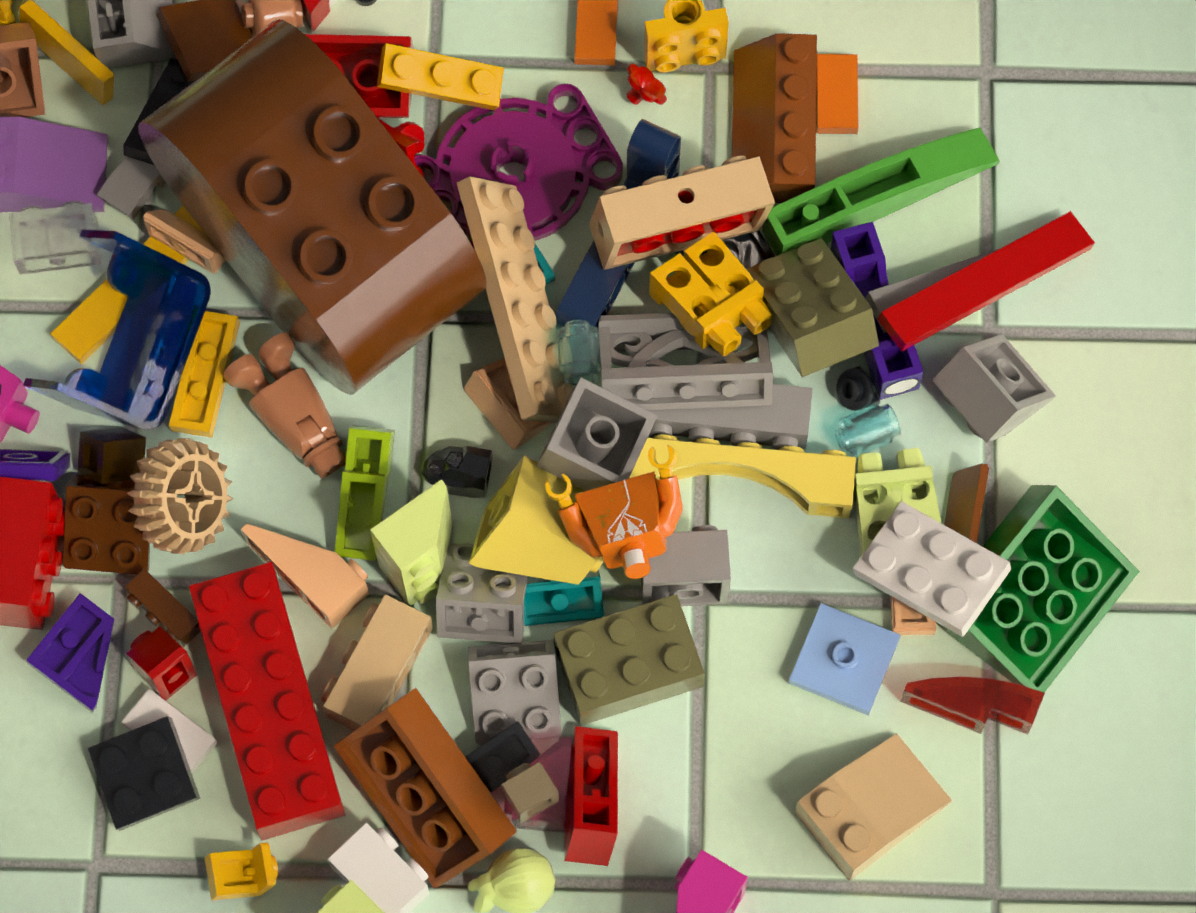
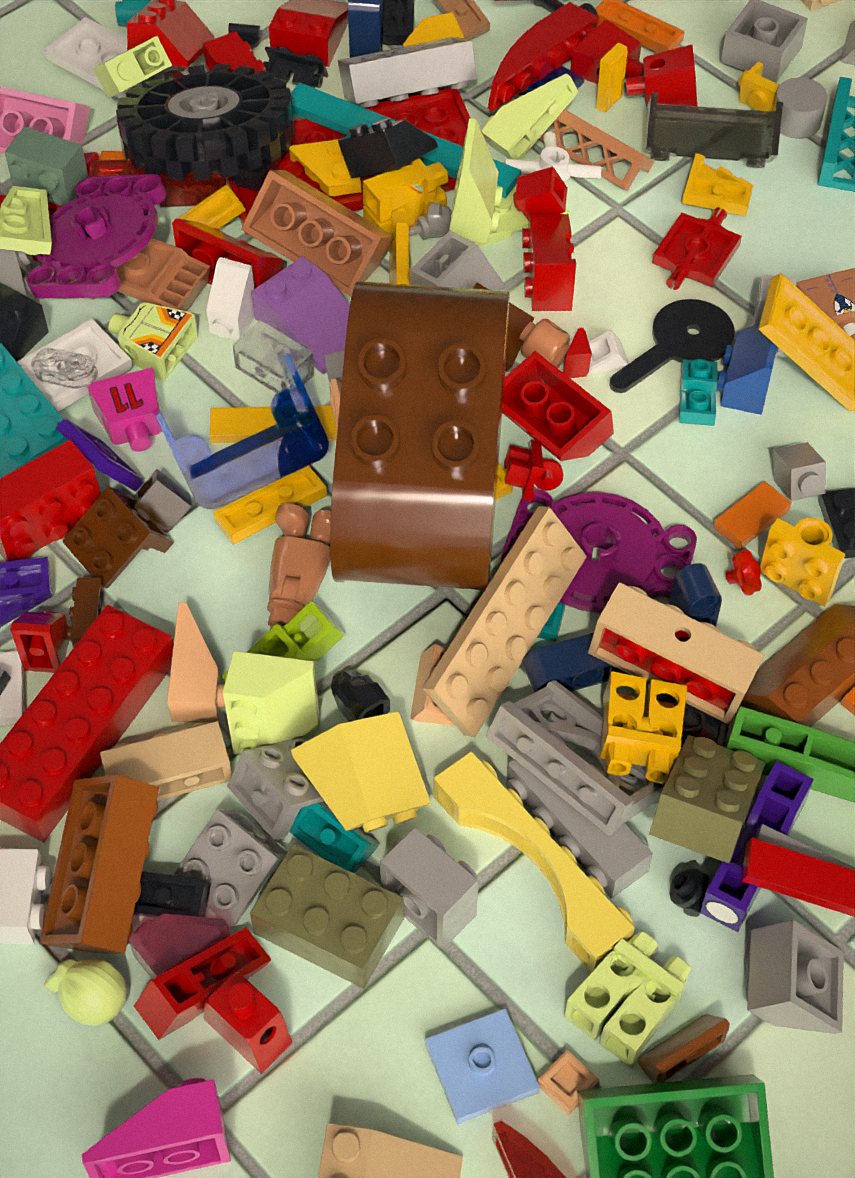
camera: 45 degrees right, 15 degrees down
tan gear [127,438,234,554] -> none
yellow plate [377,43,504,110] -> none
dark tan plate [502,762,559,823] -> none
light grey brick [536,377,658,491] -> none
orange torso [545,444,683,579] -> none
clear light blue brick [557,320,601,385] -> none
clear light blue brick [835,404,901,458] -> none
white plate [853,501,1011,637] -> none
none -> red torso [204,972,292,1074]

